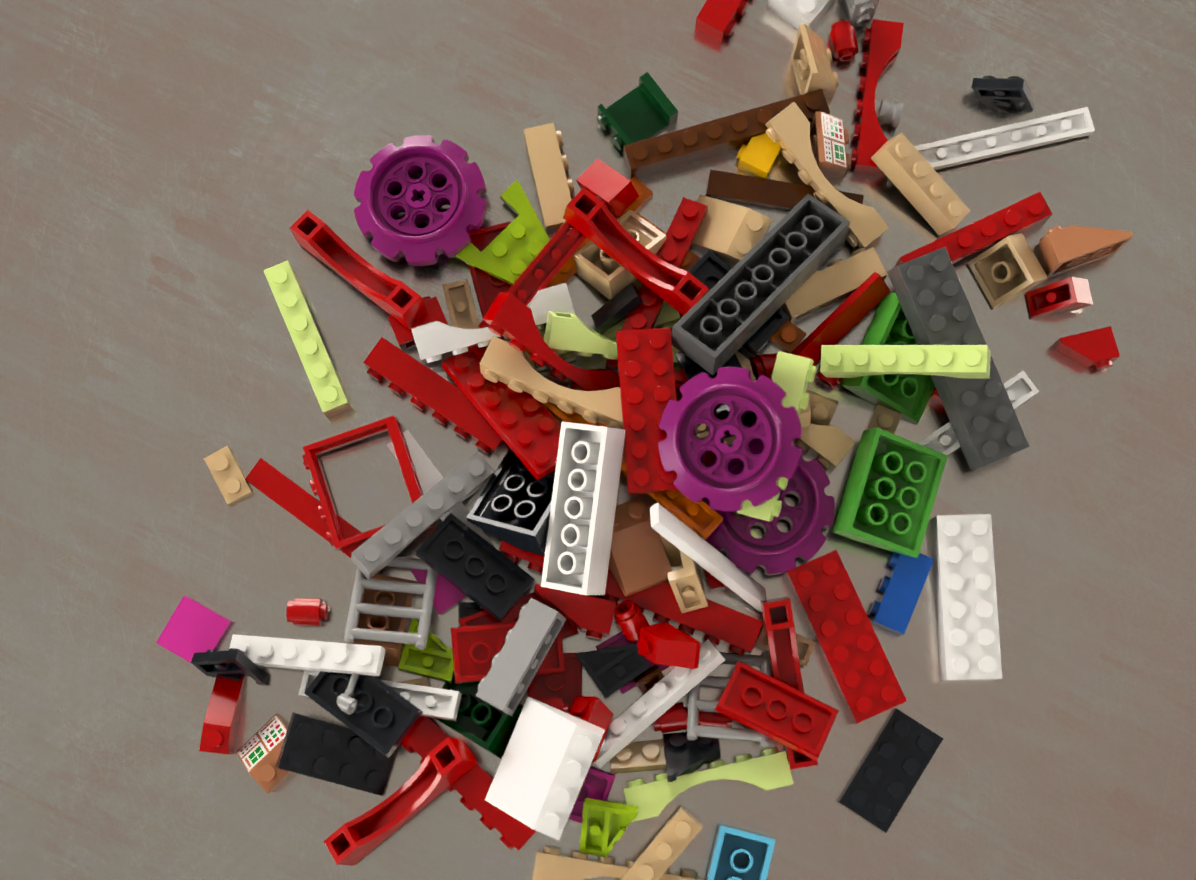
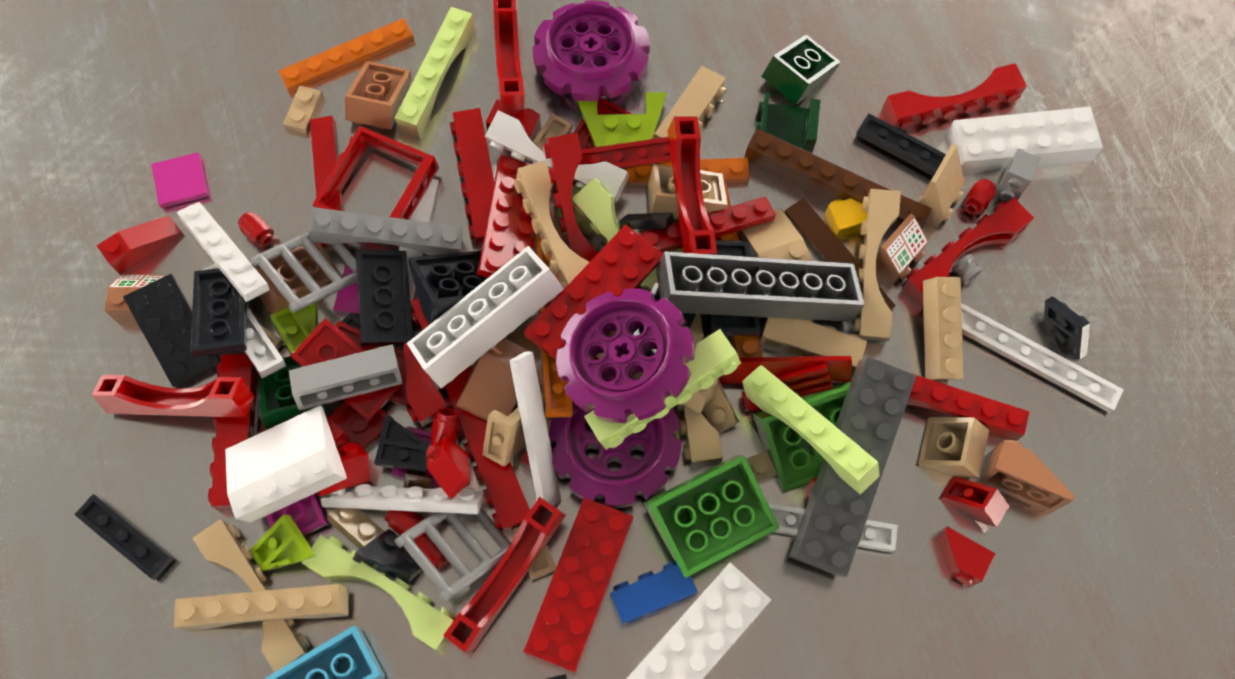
camera: 40 degrees right, 10 degrees down
black wing [191,648,268,685] -> none
light grey hand [337,673,359,714] -> none
brick [576,158,639,218] -> none
red tile [715,660,839,761] -> none
none -> orange plate [278,18,414,93]
none -> nougat slope [345,61,411,130]
none -> dark green slope [761,35,840,105]
none -> red tile [776,363,833,397]
none -> black plate [856,113,946,176]

